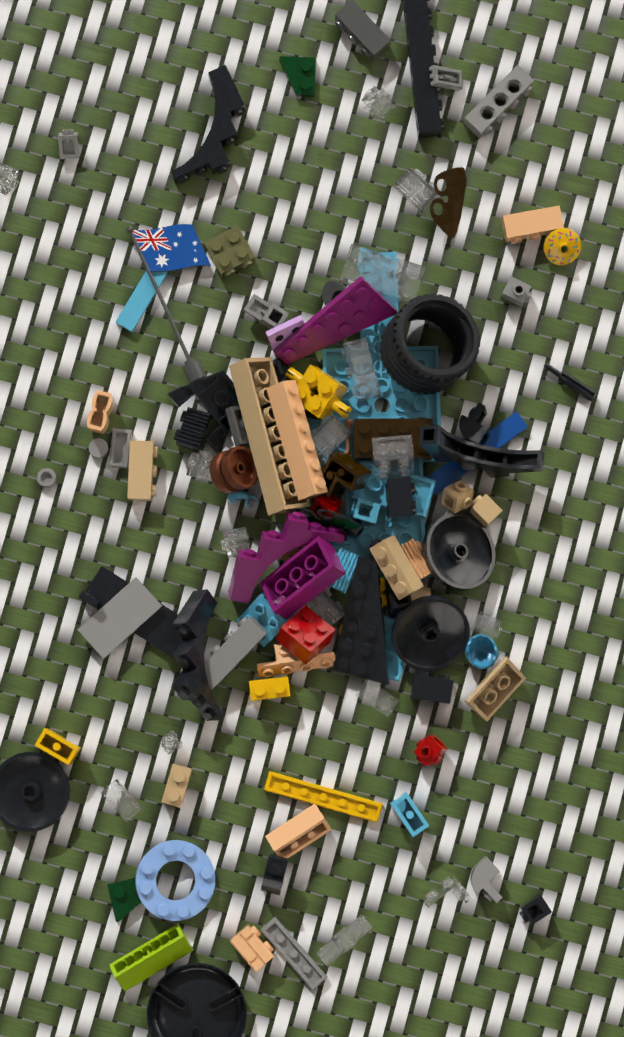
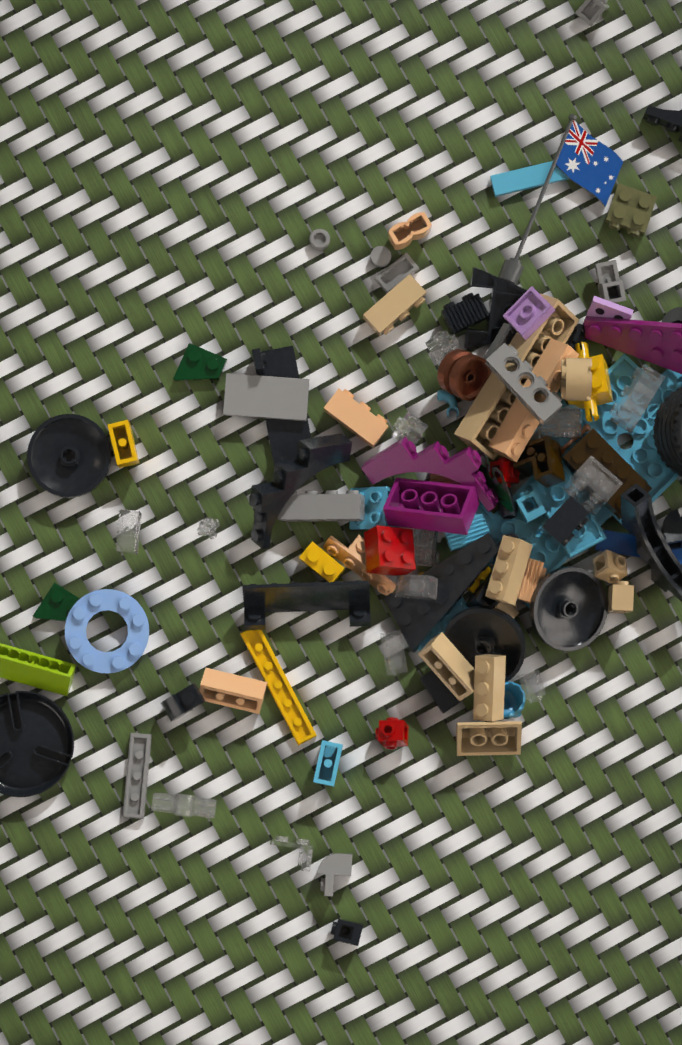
camera: 50 degrees right, 0 degrees up
tan brick [161,763,193,808] -> none
light nougat brick [230,924,274,972] -> none
none -> dark green wing [173,343,228,381]
none -> black bracket [242,580,371,630]
none -> light nougat brick [324,388,389,448]
none -> clear slope [395,574,438,600]
none -> tan brick [418,632,475,701]
none -> tan brick [473,654,506,721]
none -> light grey brick [485,343,563,425]
none -> lavender tile [503,286,555,340]
none -> tan brick [560,358,592,401]

